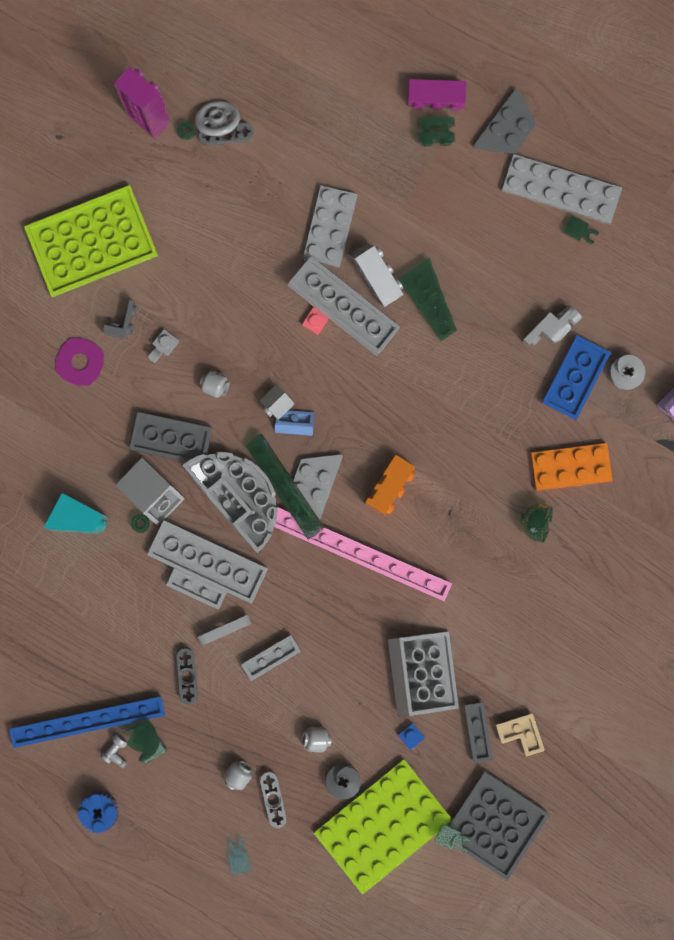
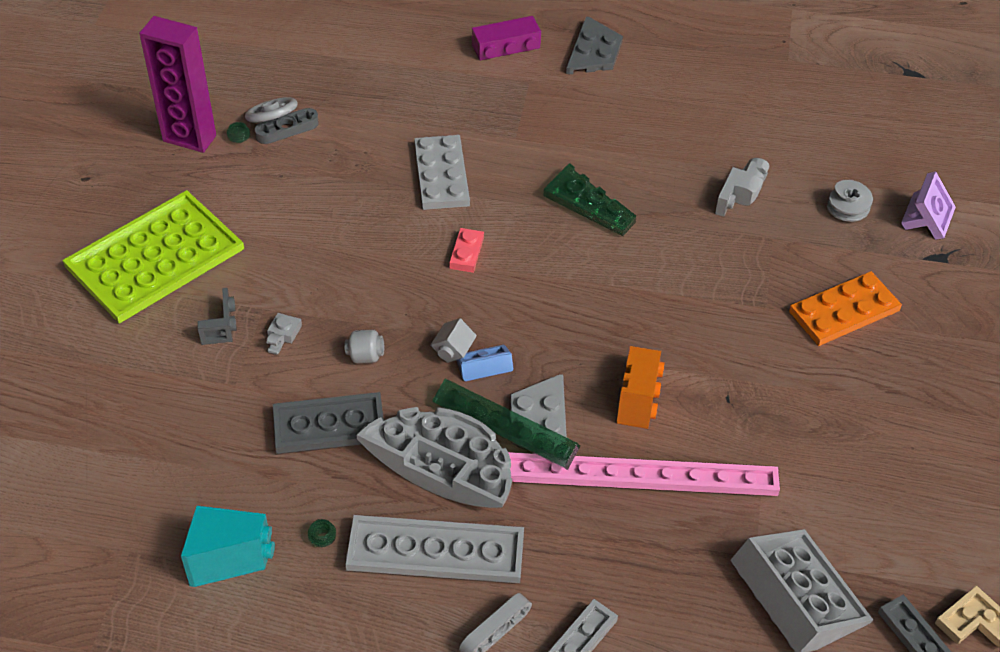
camera: 25 degrees left, 35 degrees down
magenta piece [55,338,104,386] -> none
light grey slope [115,458,185,526] -> none
light grey plate [166,568,227,610] -> none
light grey plate [287,257,401,356] -> none
wedge [349,243,404,307] -> none
clear green brick [417,116,455,147] -> none
light grey plate [502,154,622,225] -> none
clear green cylinder [520,504,553,543] -> none
blue plate [542,335,611,421] -> none
clear green plate [563,215,599,245] -> none

